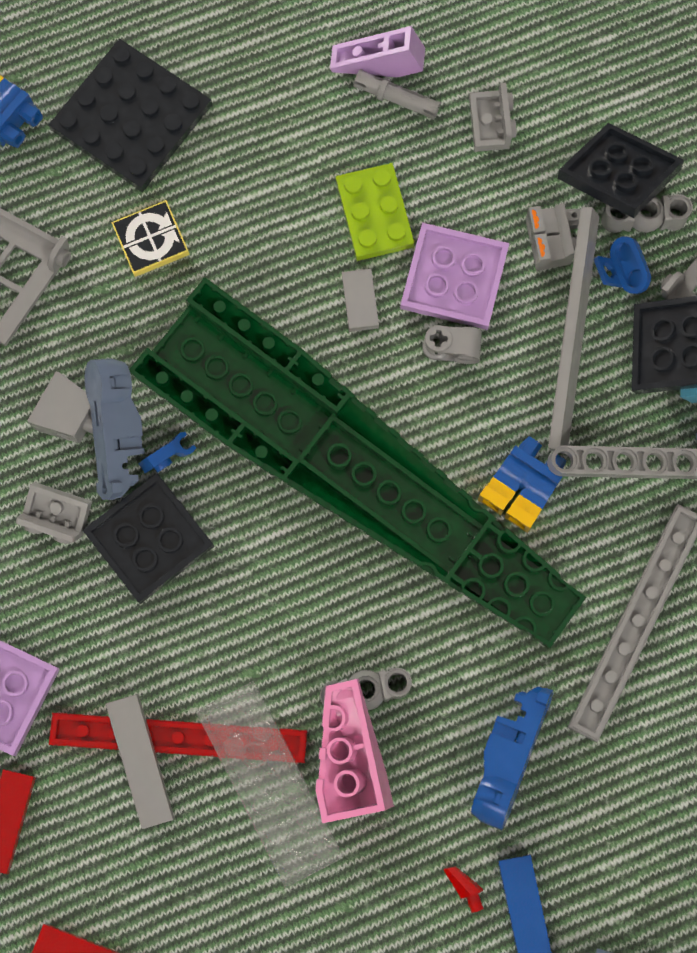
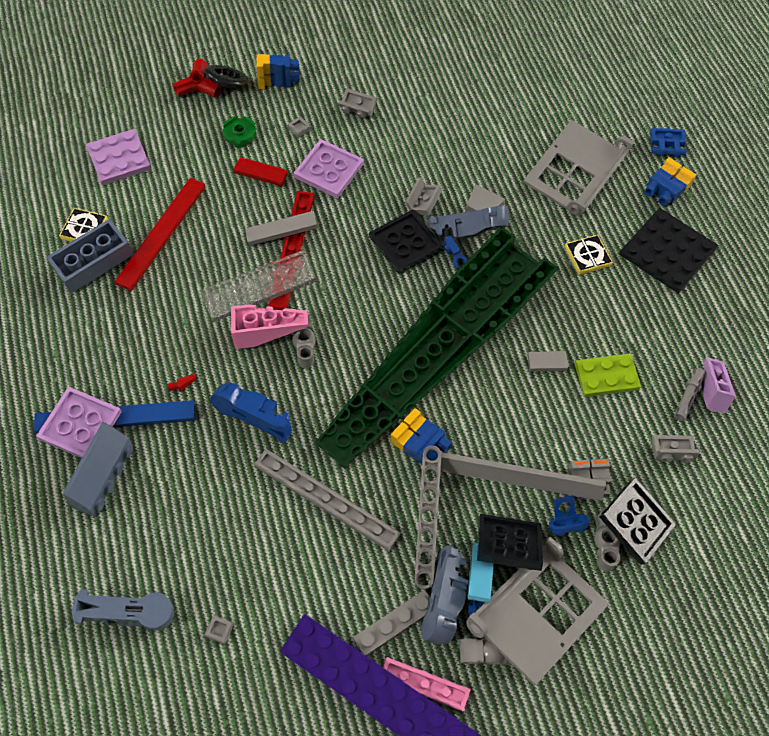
camera: 90 degrees right, 15 degrees down
lavender plate [400,223,509,330] -> none
light grey piece [422,325,482,364] -> none

